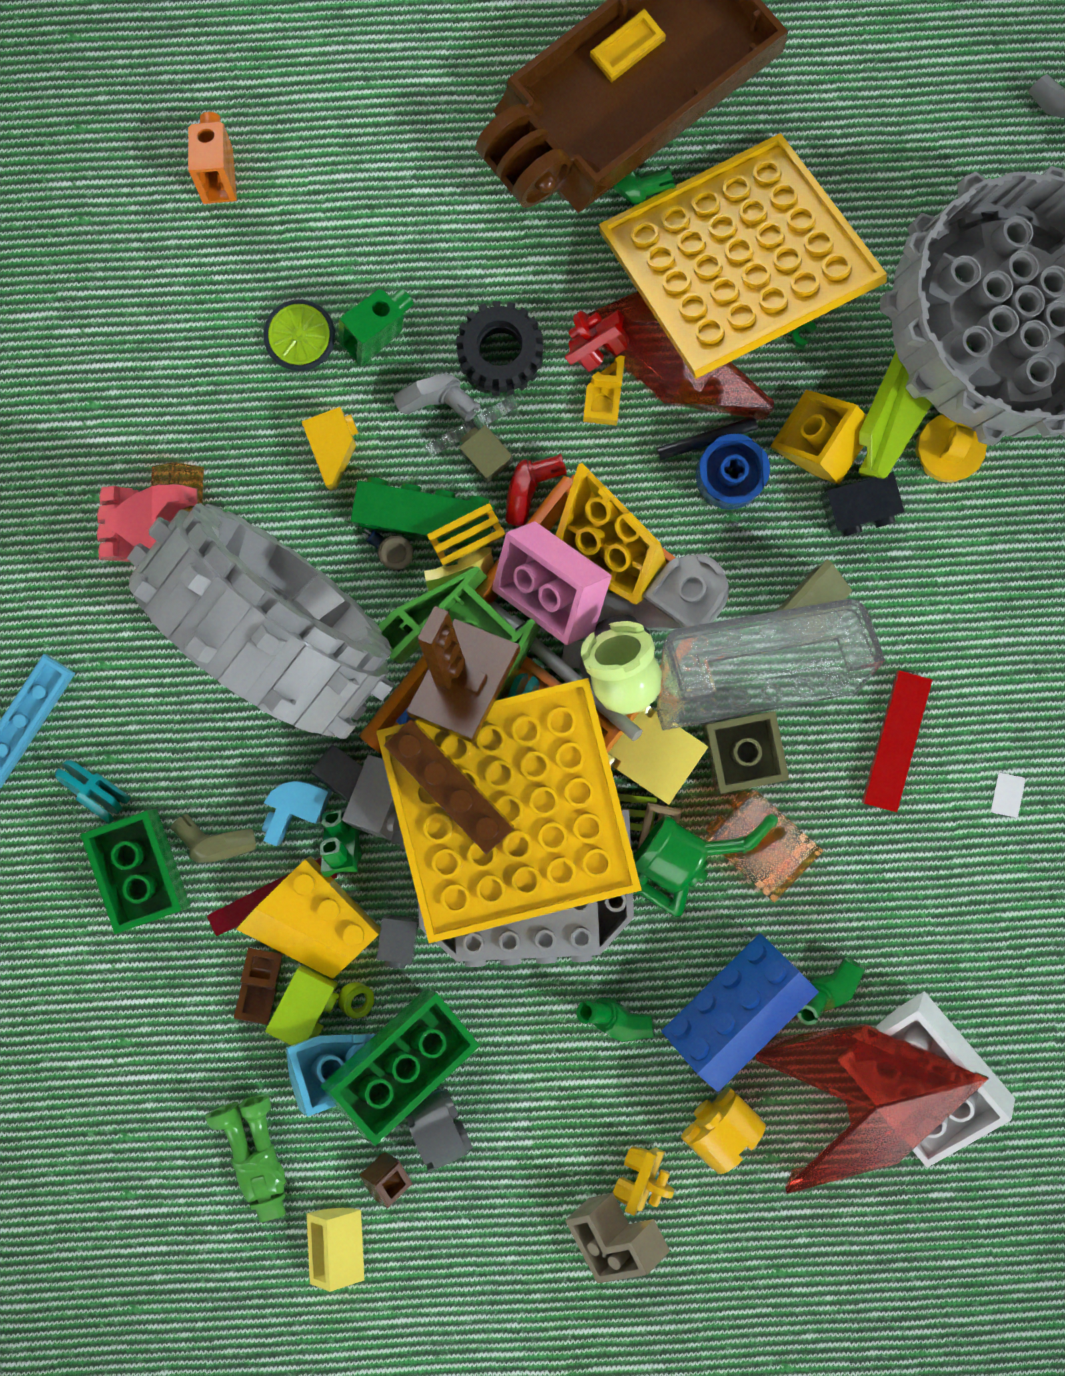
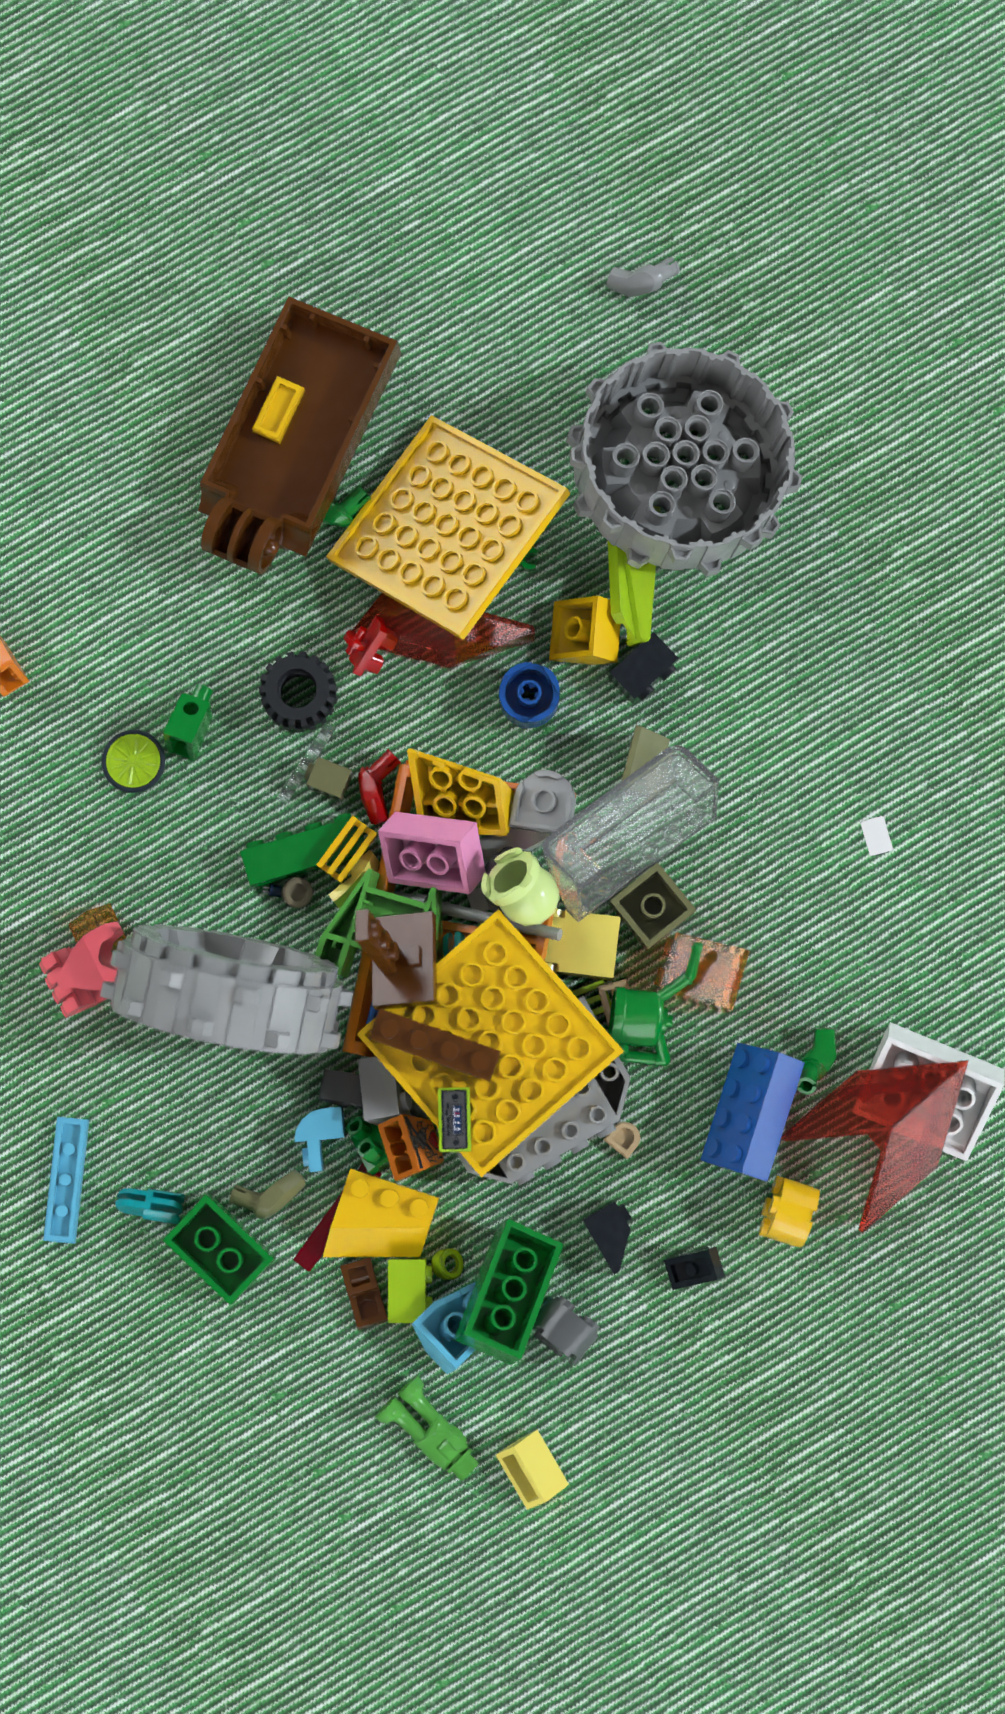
camera: 30 degrees left, 5 degrees down
yellow slope [301,407,359,491] -> none
reddish brown slope [359,1152,413,1208] -> none
dark grey brick [377,914,419,969] -> none
light grey arm [393,373,480,422] -> none
dark tan brick [565,1193,670,1283] -> none
green arm [576,997,655,1042] -> none
yellow slope [583,356,625,426] -> none
yellow hips [613,1146,675,1216] -> none
black bar [656,416,758,461] -> none
red tile [862,670,933,813] -> none
yellow tile [915,415,987,483] -> none
none -> orange torso [378,1114,444,1181]
none -> tile [438,1087,471,1152]
none -> black slope [582,1201,632,1275]
none -> tan tile [603,1122,640,1159]
none -> black slope [664,1247,725,1290]

